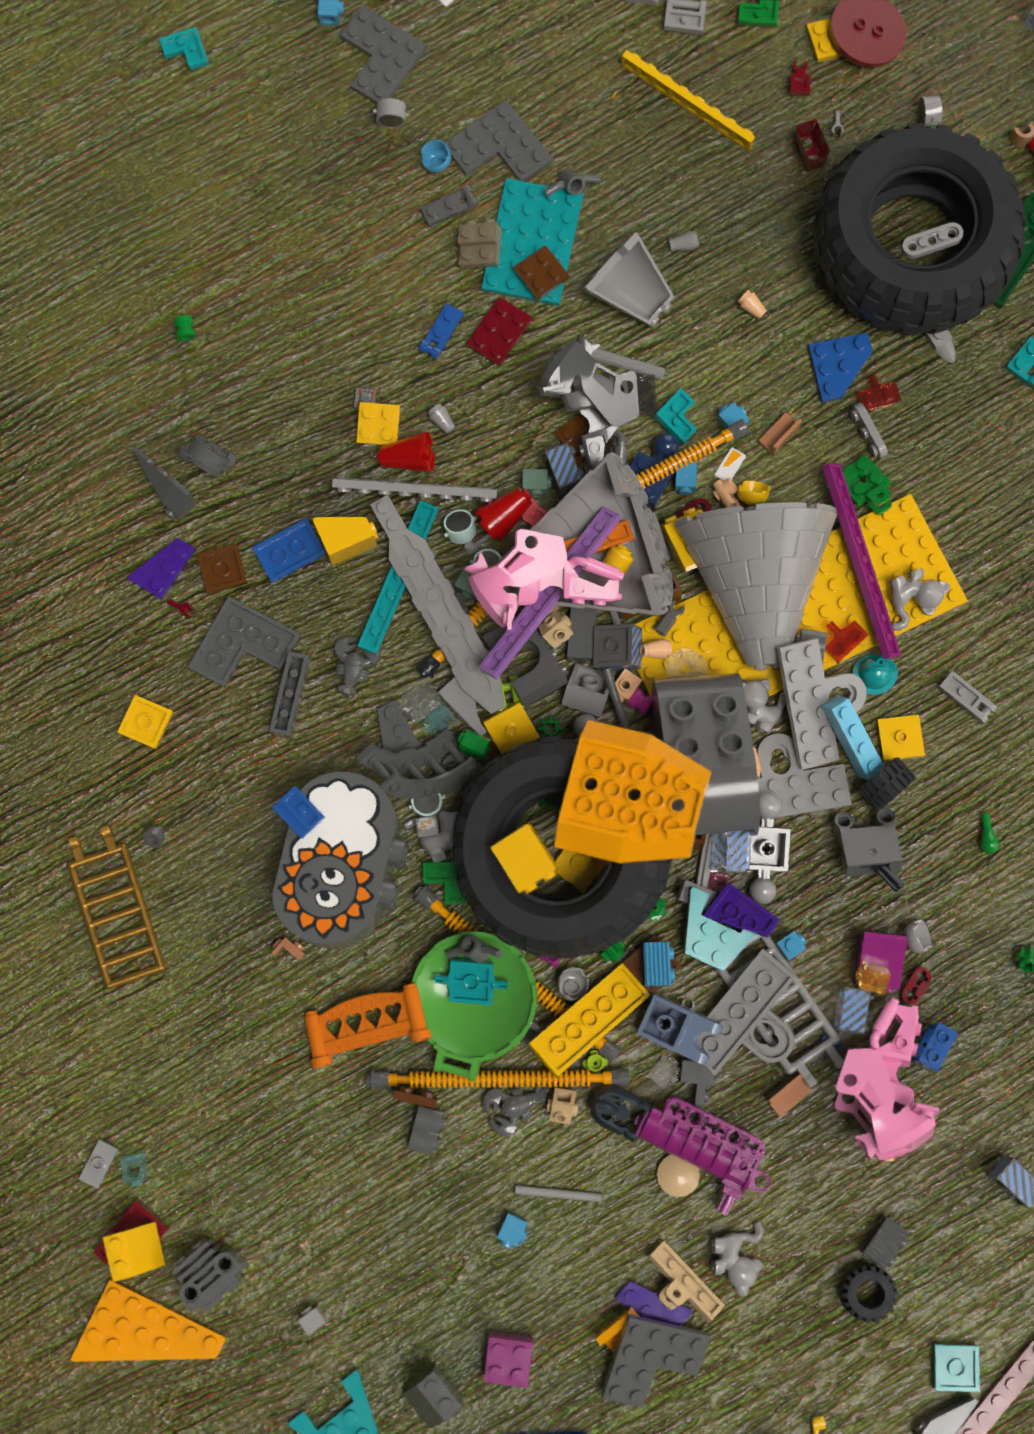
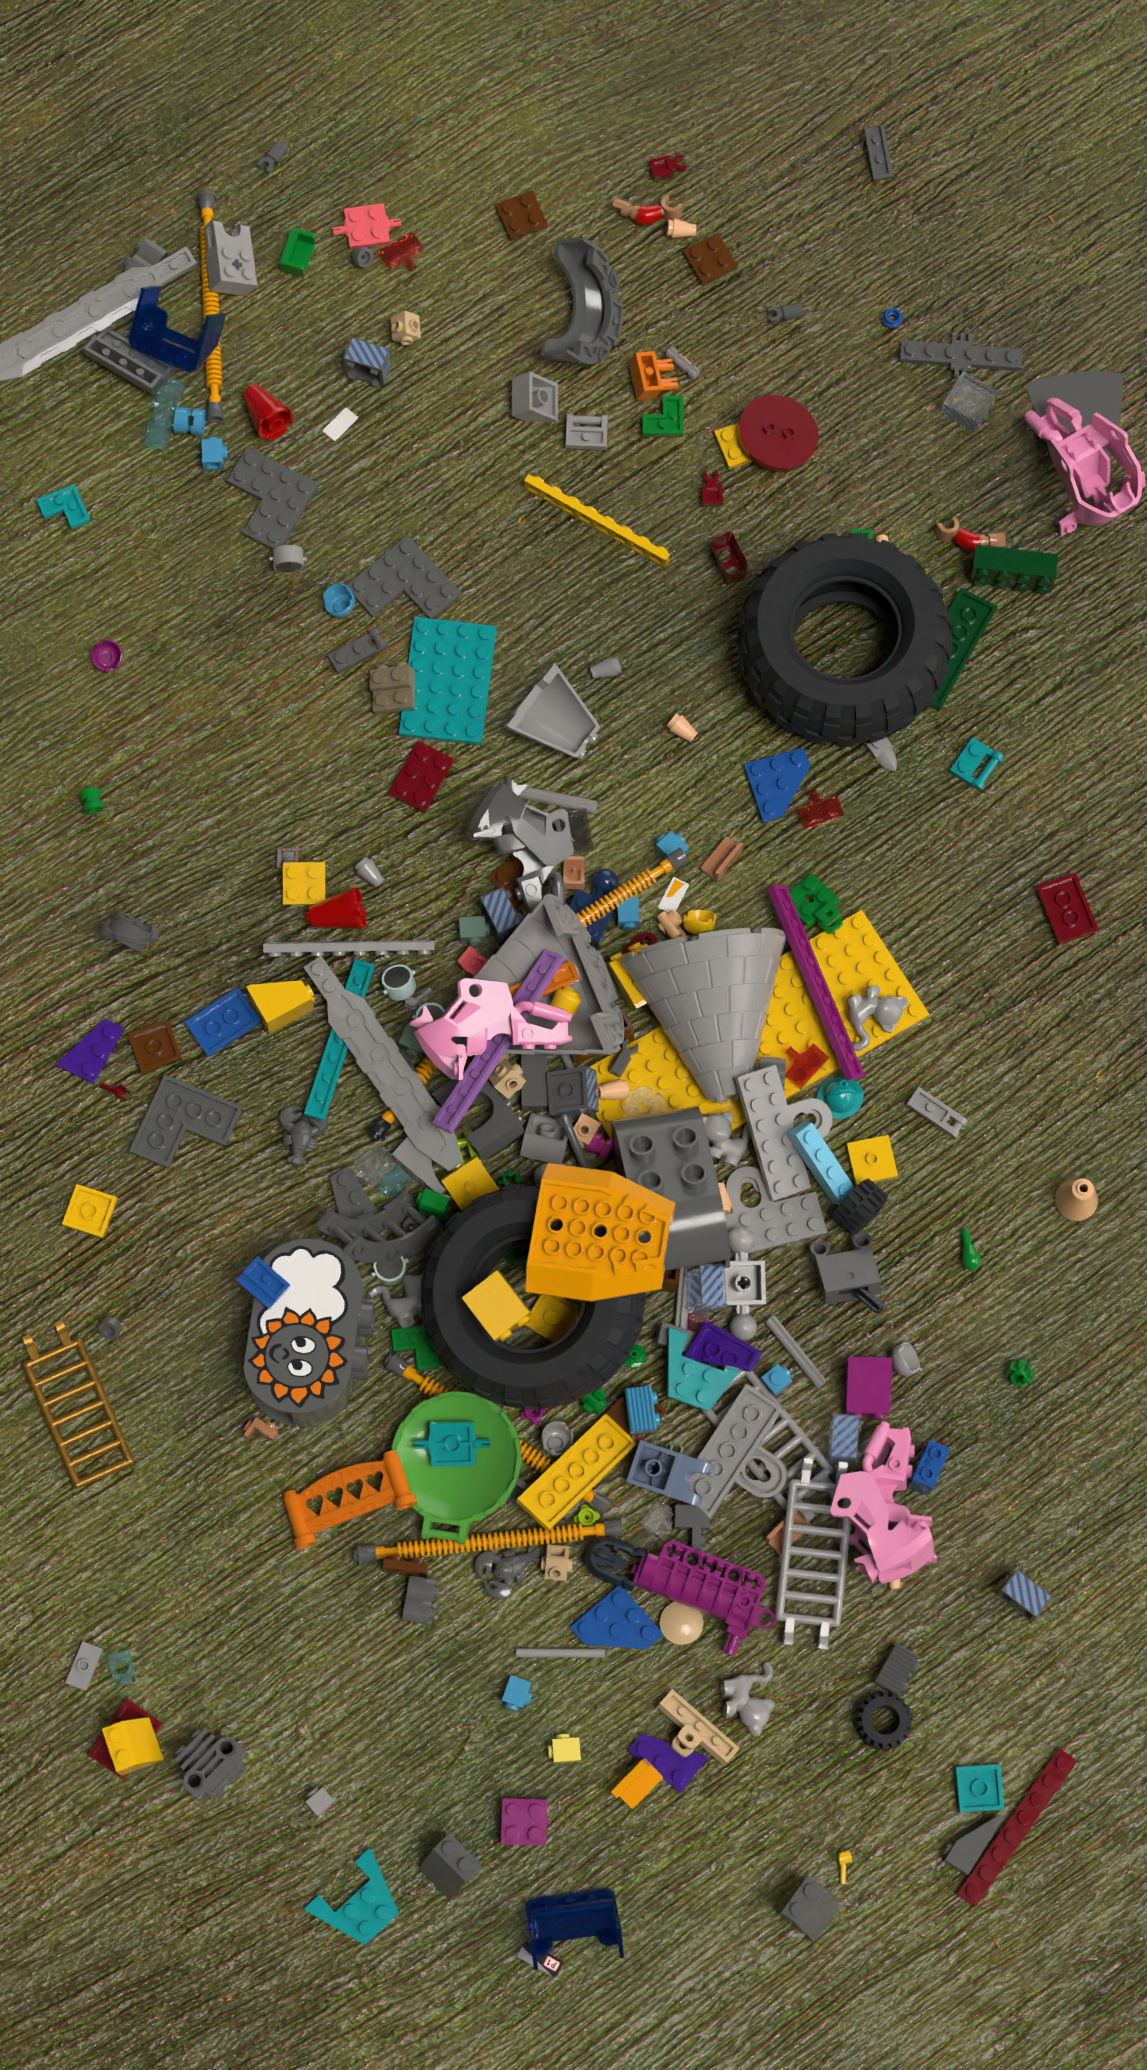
camera: 10 degrees left, 5 degrees down
light orange wing [70,1279,227,1362] -> none
dark grey wedge [132,446,197,521] -> none
dark grey brick [269,651,311,740] -> none
tile [415,815,439,837] -> none
blue plate [419,303,464,360] -> none
dark grey piece [446,935,502,963] -> none
red cone [475,487,532,542] -> none
reddish brown plate [513,245,570,301] -> none
dark grey piece [543,169,601,197] -> none
dark grey plate [601,1314,711,1407] -> none
teal plate [653,388,697,445] -> none
light grey hand [830,111,844,137] -> none
light grey plate [850,402,888,459] -> none
clear yellow brick [856,961,891,995] -> none
dark red beam [900,967,932,1005] -> none
light grey plate [901,222,963,259] -> none
light grey piece [919,95,942,127] -> none
none -> magenta hair [91,639,123,672]
none -> light yellow brick [548,1734,581,1764]
none -> nougat bracket [563,856,585,890]
none -> blue plate [570,1585,664,1650]
none -> light grey axle [765,1315,826,1388]
none -> light grey bar [775,1458,852,1649]

